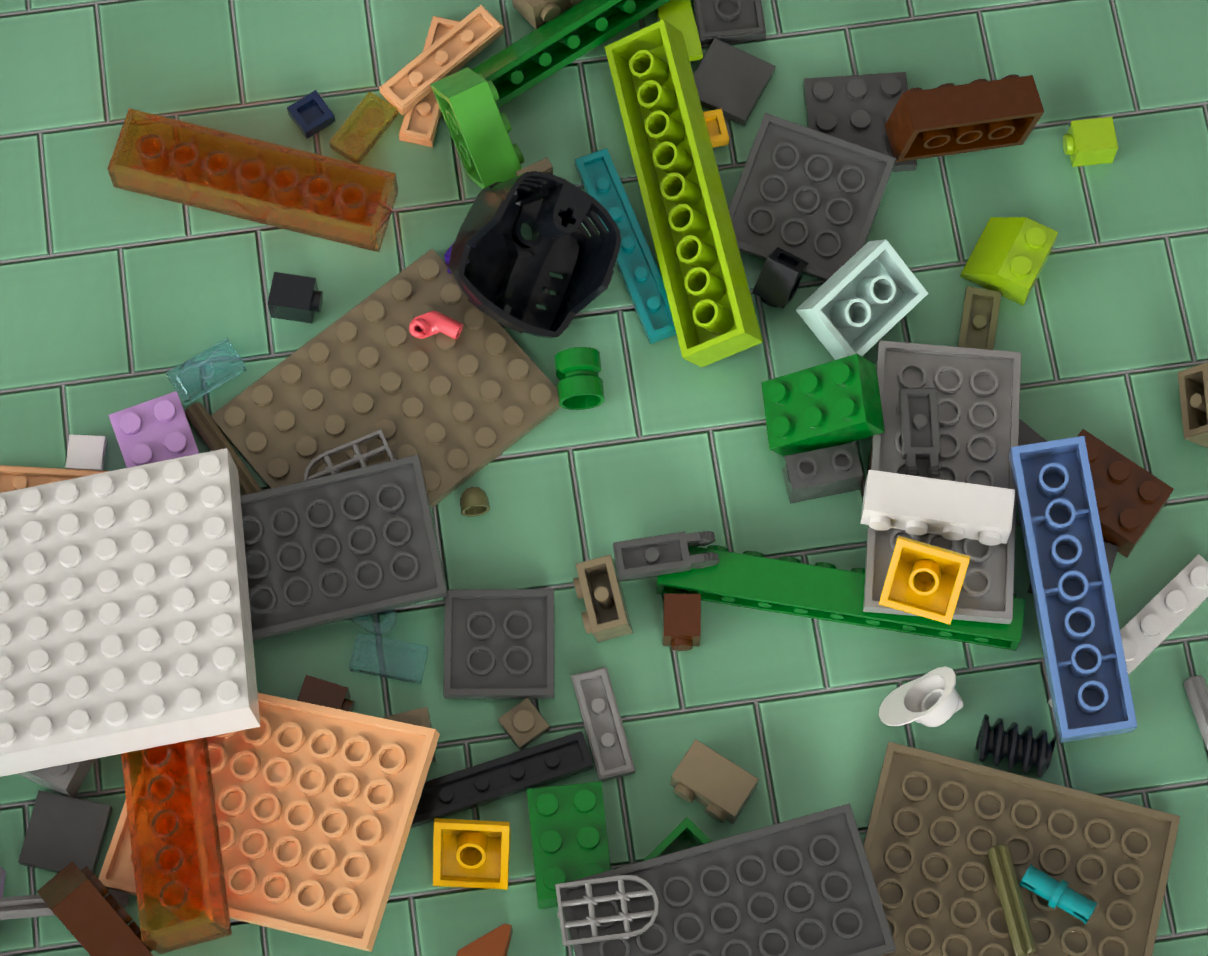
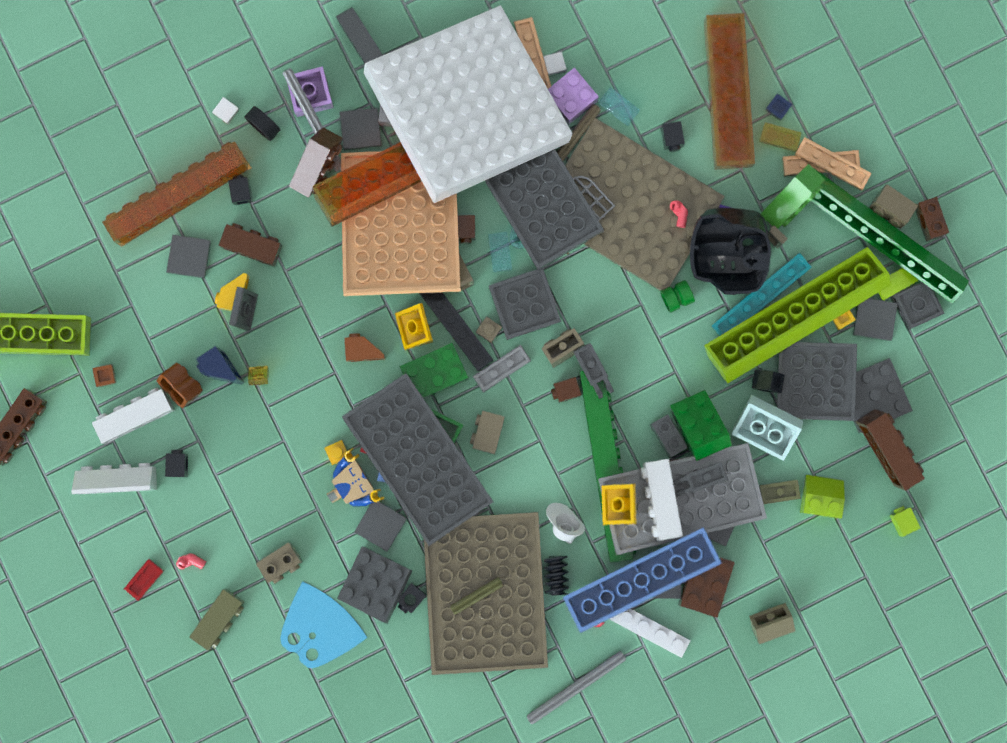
camera: 70 degrees right, 15 degrees up
olive hinge [460,487,490,517] -> none
light grey window [555,874,659,946] -> none
teal pin [1019,864,1098,924] -> none

